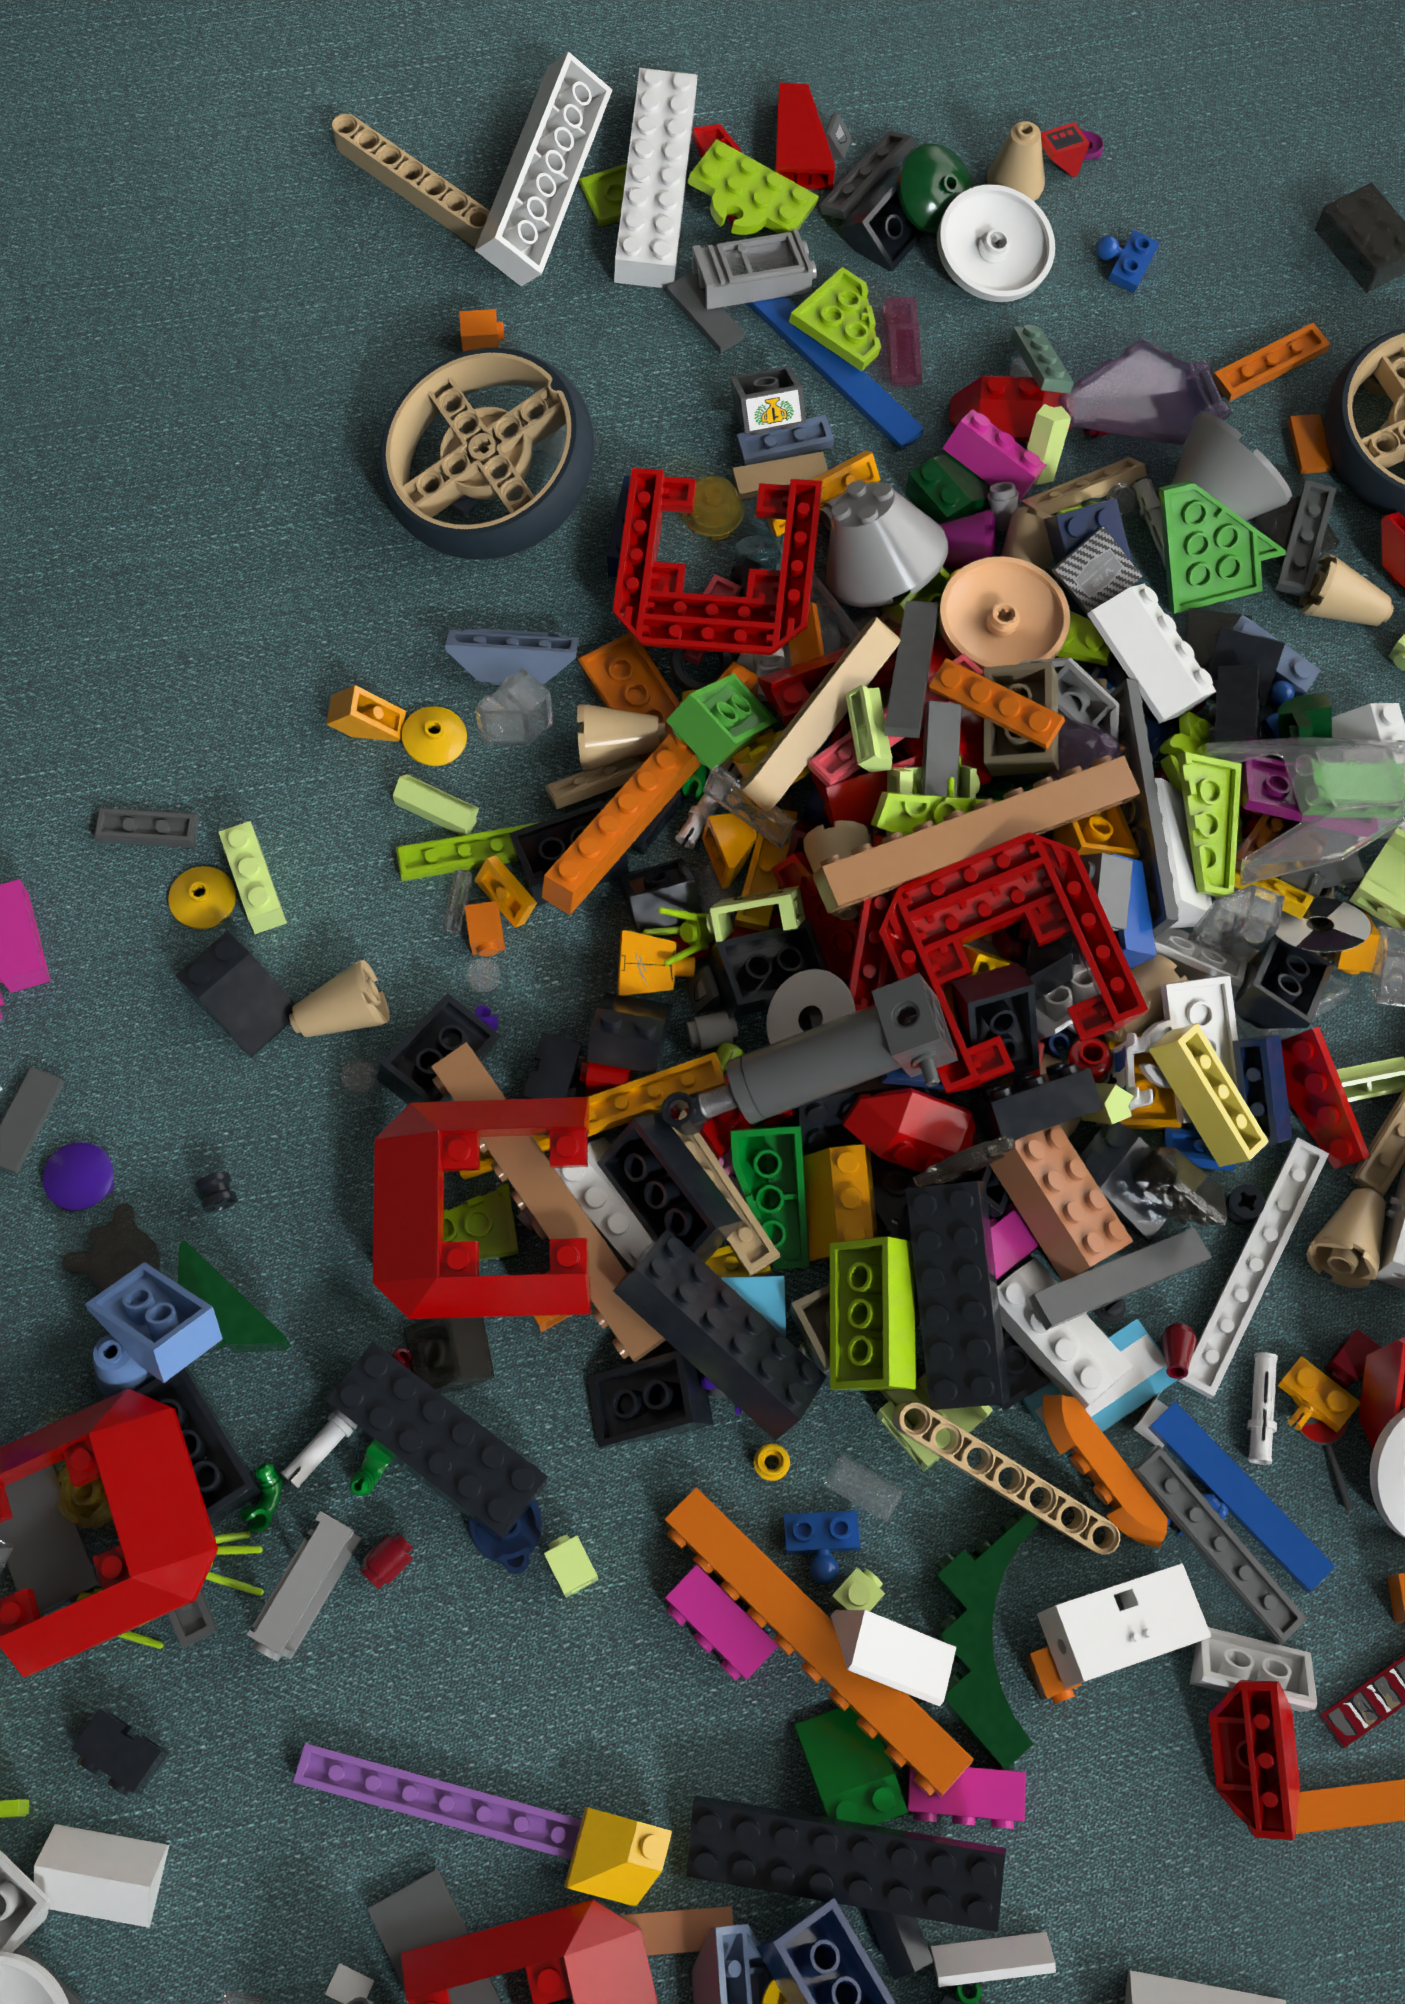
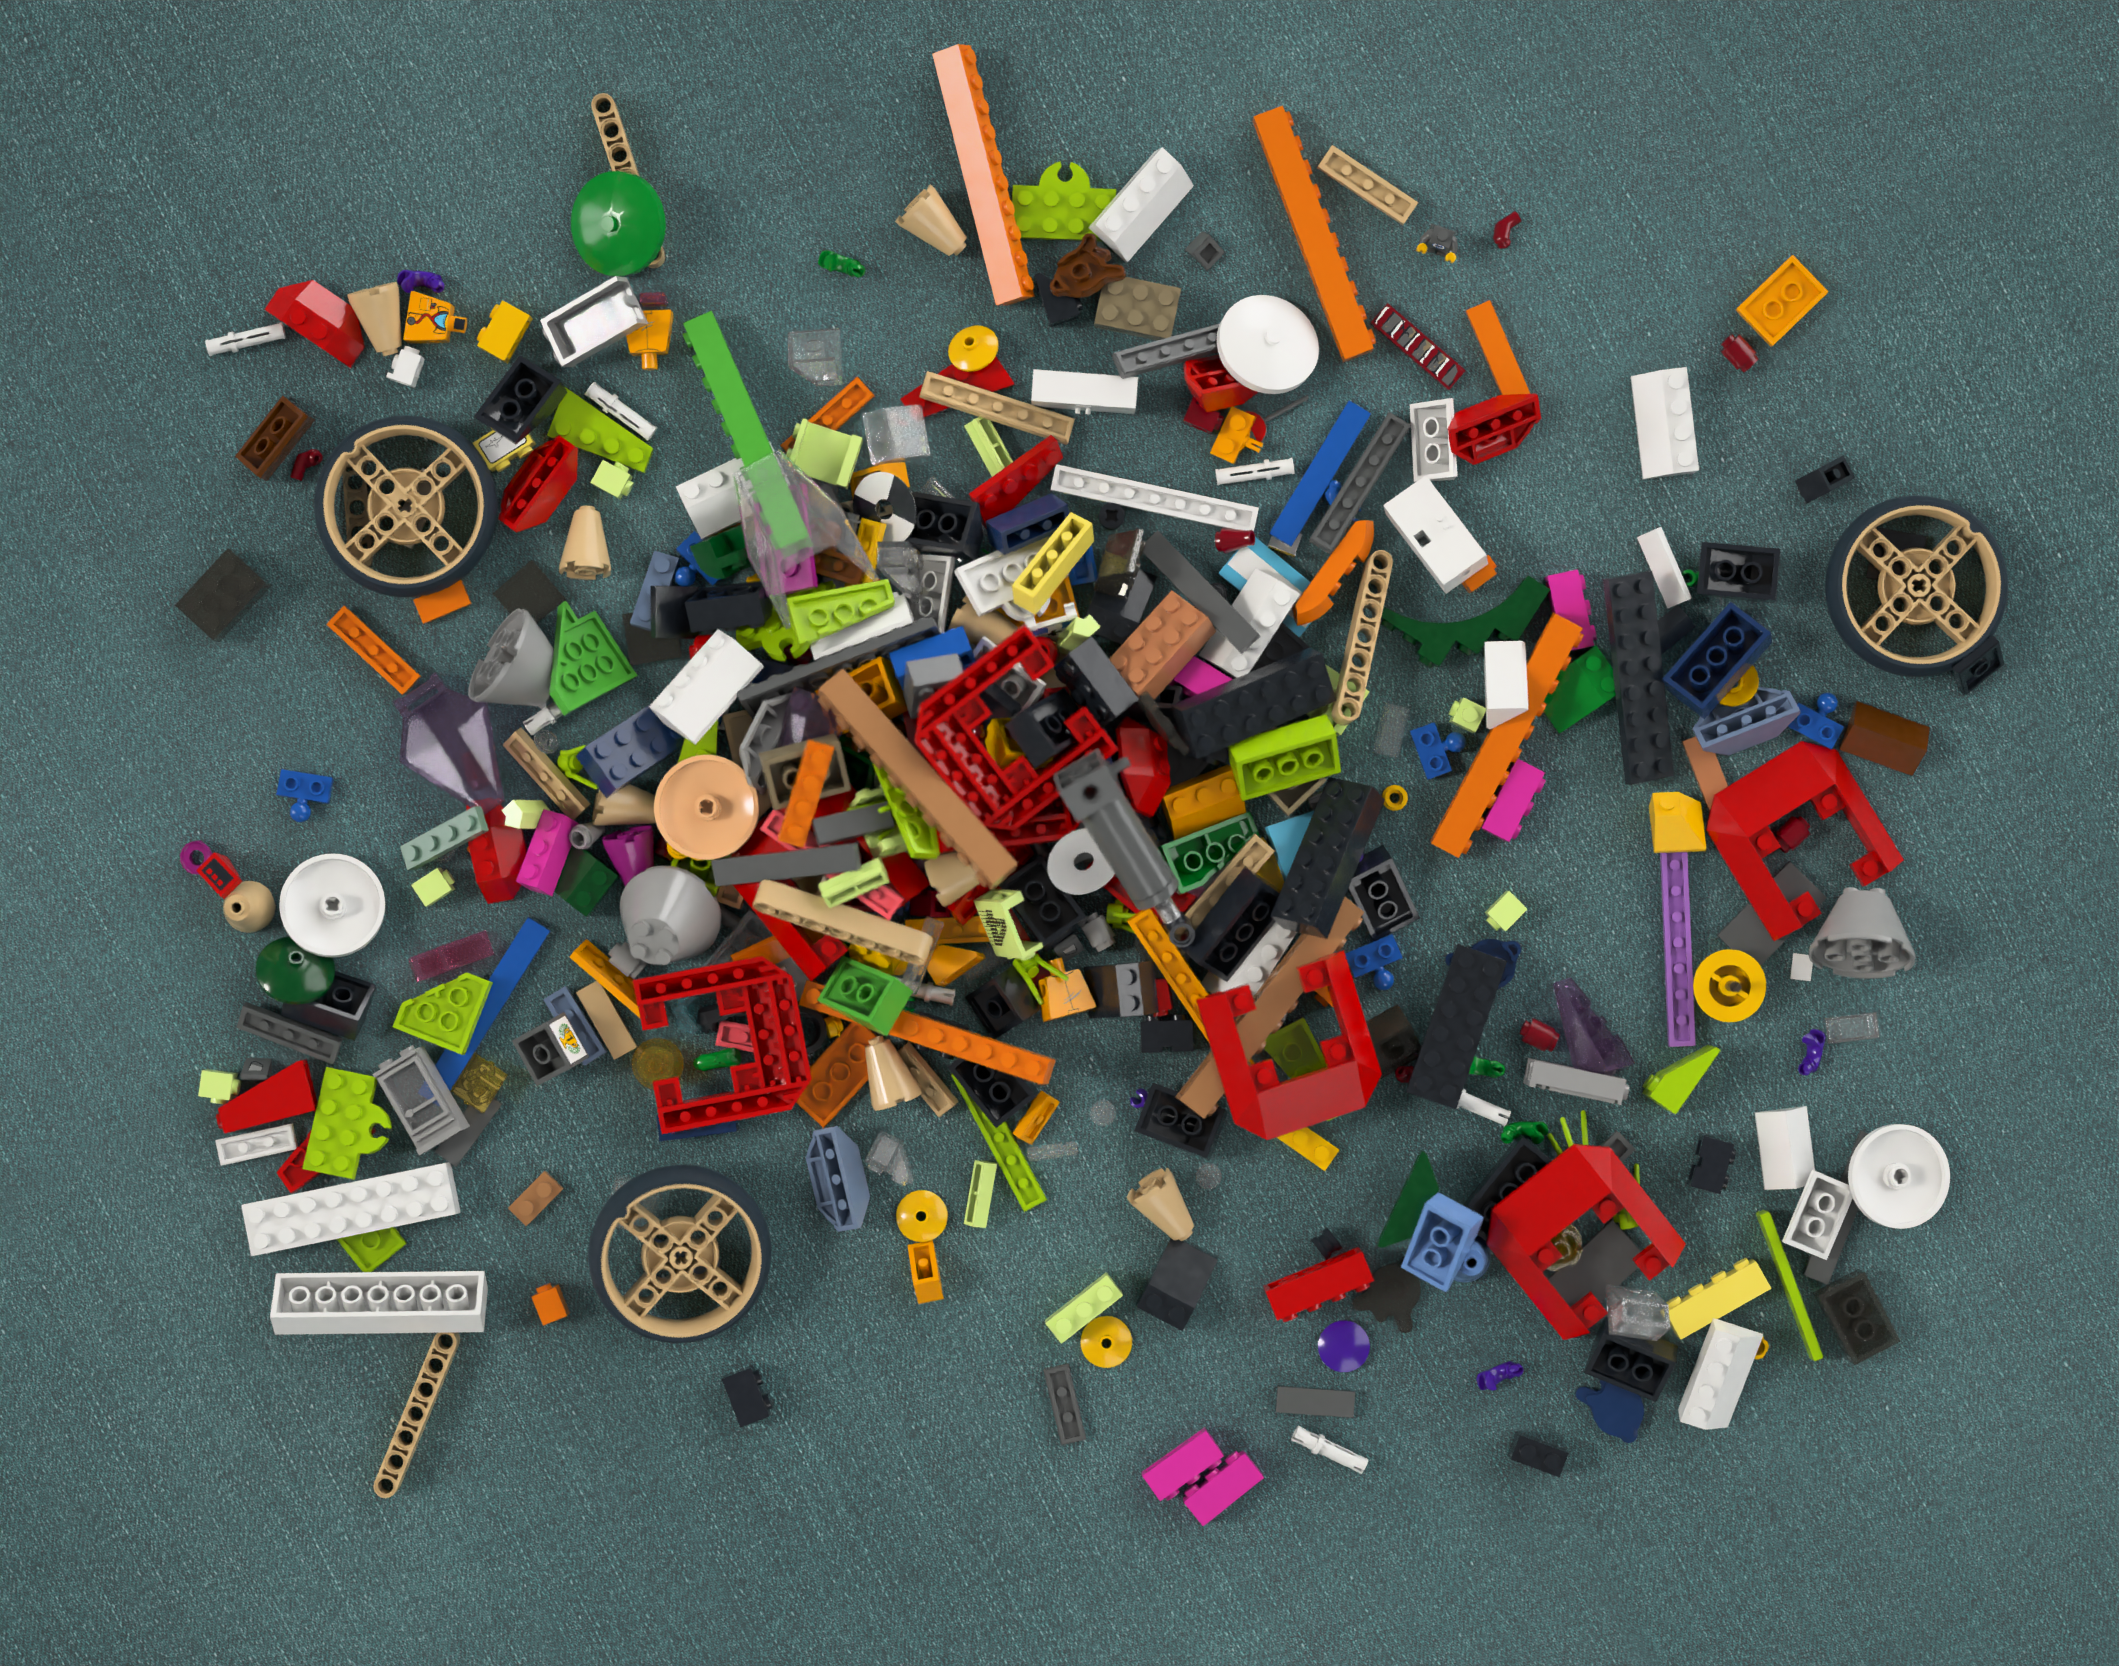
camera: 105 degrees left, 20 degrees up
orange brick [464,901,506,957] -> none
tile [1052,526,1143,617] -> none
dark grey plate [1275,480,1337,598] -> none
tan cone [1306,1188,1386,1288] -> none
none -> yellowish green brick [198,1069,241,1104]
none -> white tile [215,1123,298,1166]
none -> yellowish green brick [411,868,455,907]
none -> clear yellow piece [451,1053,508,1113]
none -> medium nougat plate [508,1170,564,1226]
none -> green piece [693,1048,741,1071]
none -> black brick [722,1365,773,1428]
none -> red brick [1263,1247,1374,1322]
none -> yellow plate [1277,1127,1339,1171]
none -> blue plate [1345,934,1403,990]
none -> clear purple wedge [1553,978,1635,1076]
none -> lime slope [1642,1045,1720,1114]
none -> yellow piece [1693,949,1766,1022]
none -> dark purple piece [1798,1029,1826,1076]

